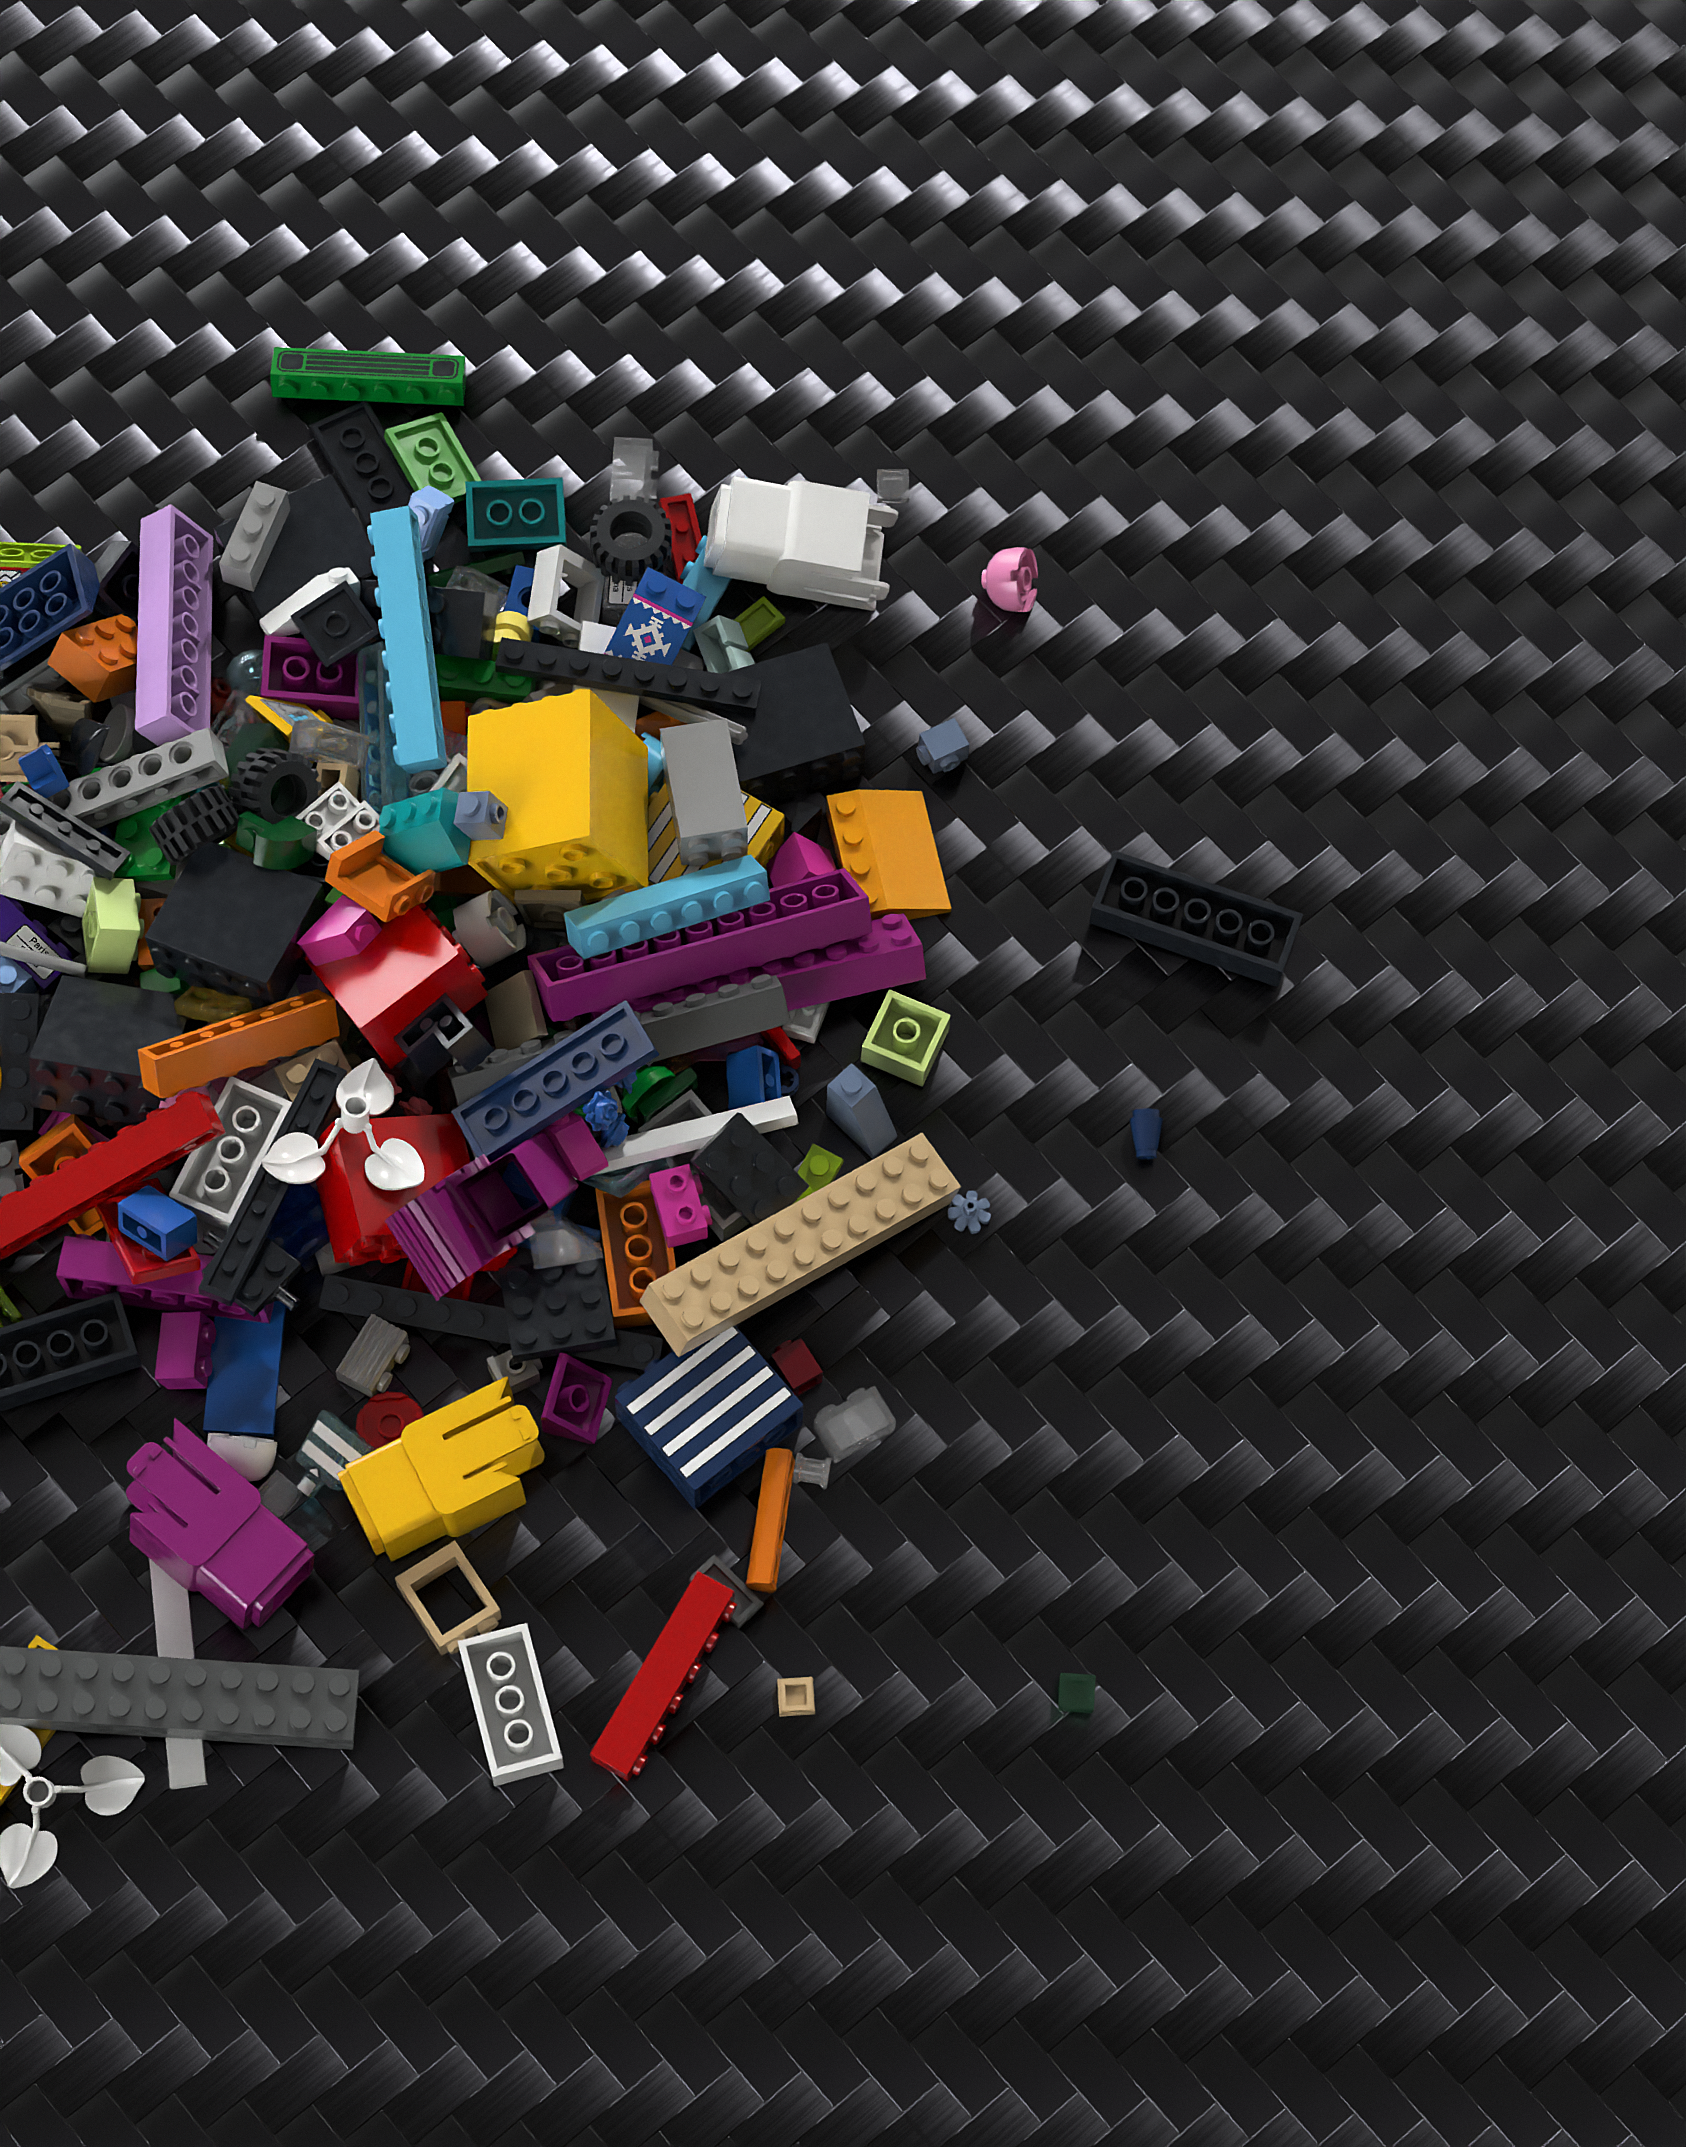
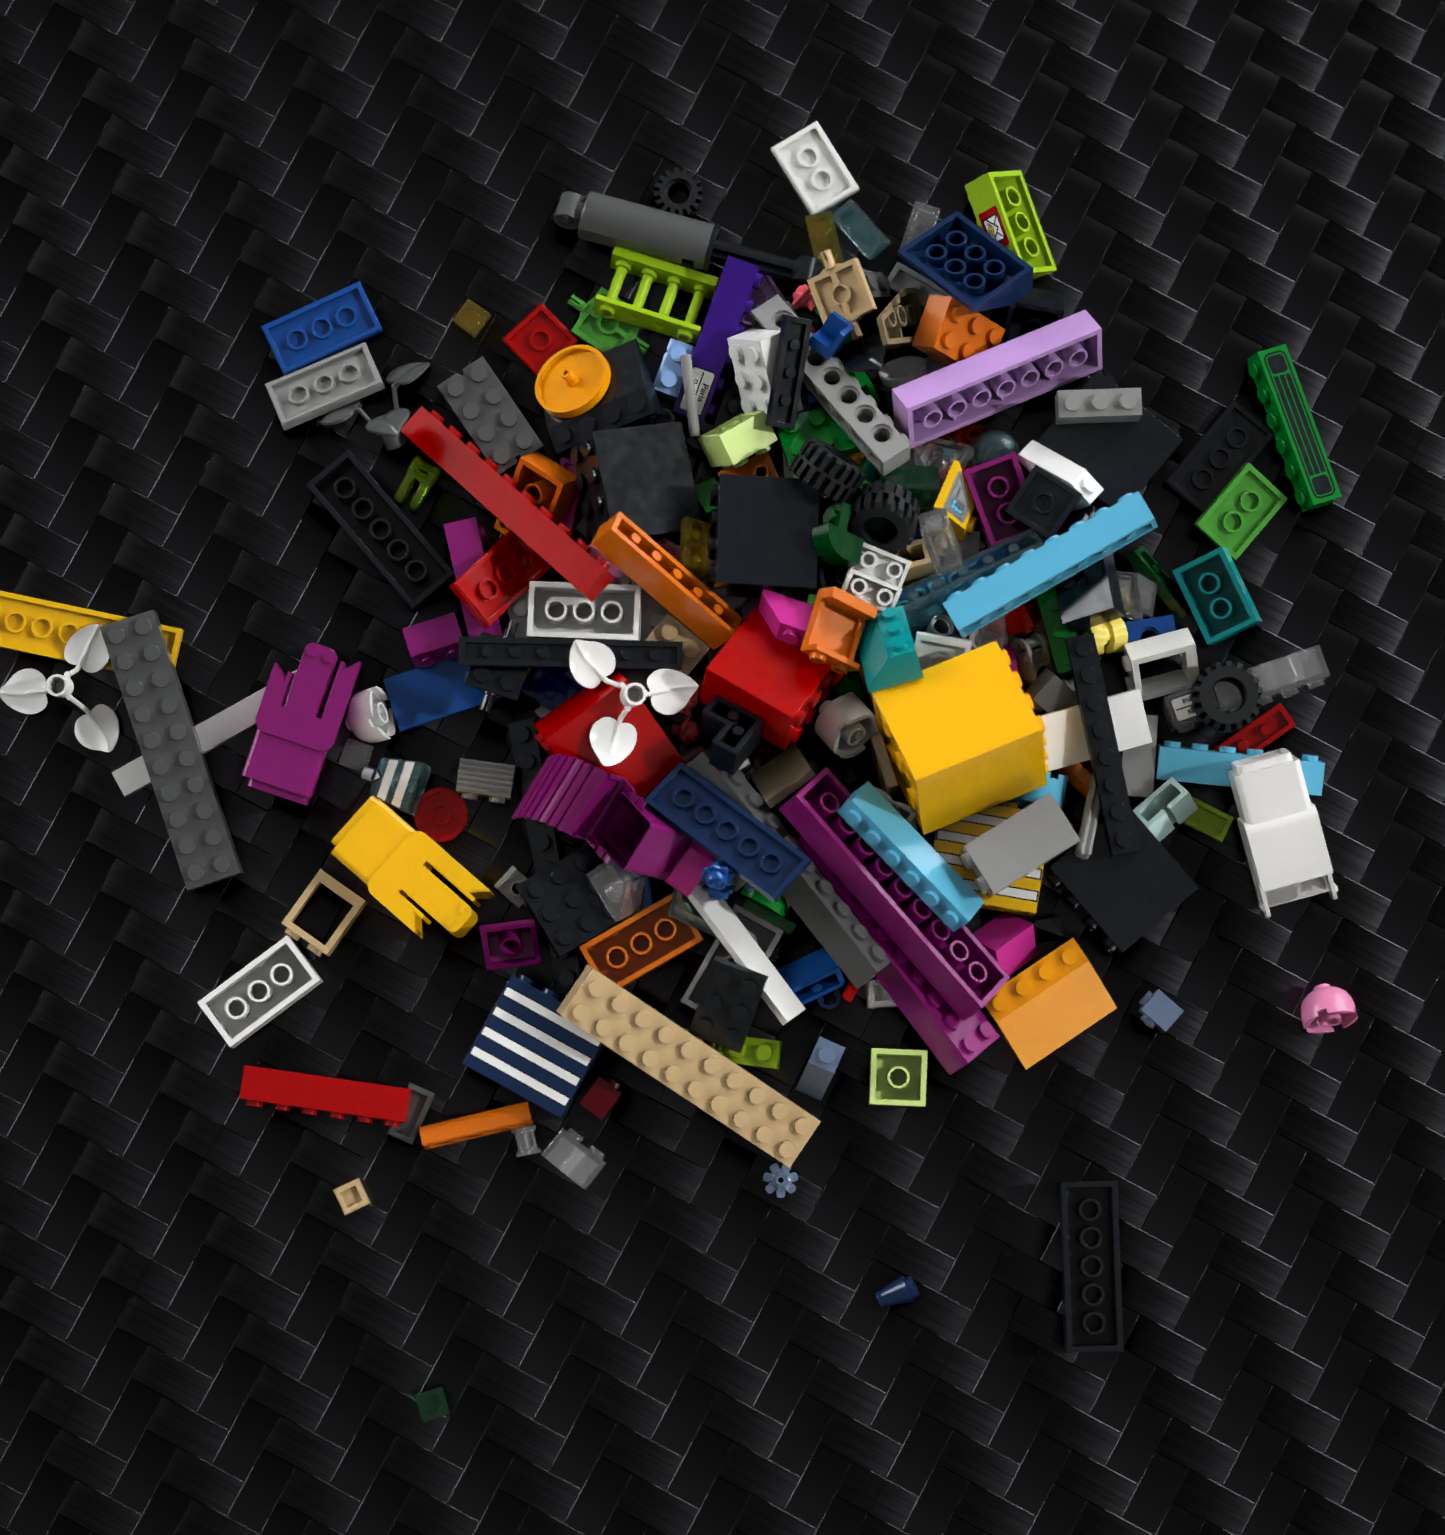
camera: 70 degrees right, 15 degrees up
blue brick [117,1184,198,1261] -> none
light blue brick [408,486,455,562] -> none
sand blue brick [454,791,508,841] -> none
blue slope [604,567,706,665] -> none
dark pink brick [649,1164,712,1248] -> none
clear tile [877,469,909,503] -> none

